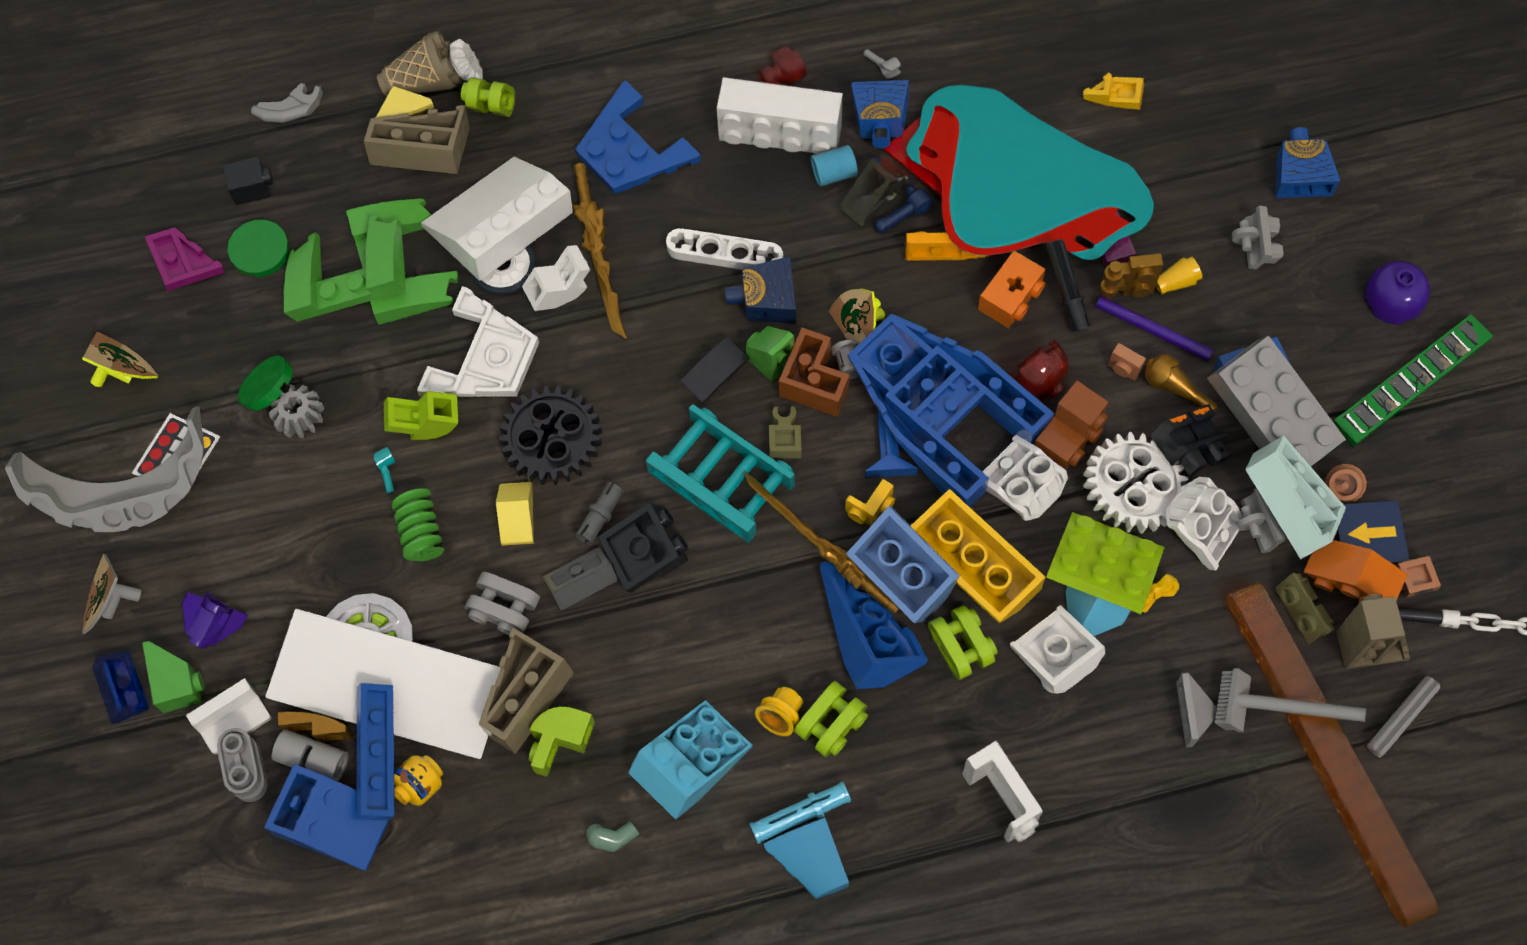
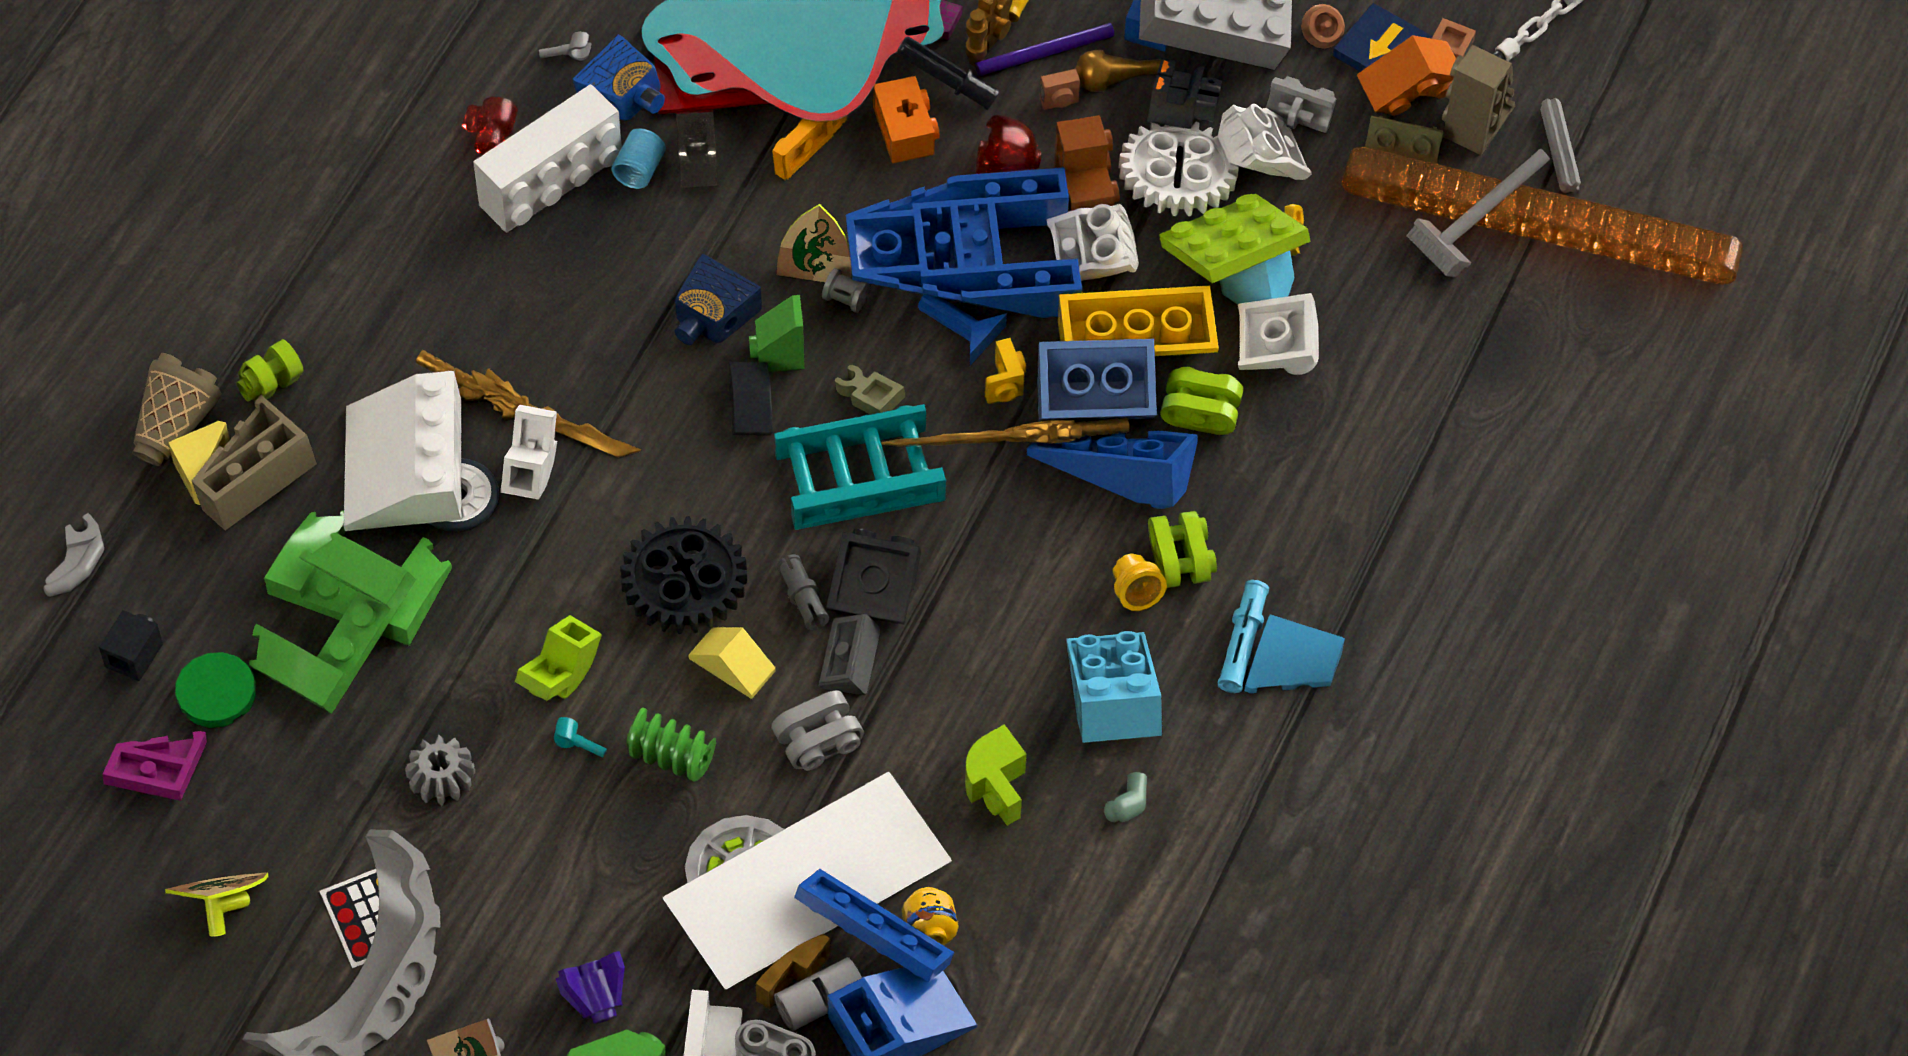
camera: 55 degrees left, 10 degrees down
green tile [238,356,293,411] -> none
white wing [417,286,539,397] -> none
white gear [449,39,483,82] -> none
dark tan wedge [478,627,574,754] -> none
blue wing [575,80,701,194] -> none
white beam [666,228,783,270] -> none
dark orange brick [779,328,850,417] -> none
dark blue piece [875,186,933,234] -> none
white panel [962,741,1043,842] -> none
light grey slope [1176,673,1218,747] -> none
light aqua wedge [1245,435,1346,559] -> none

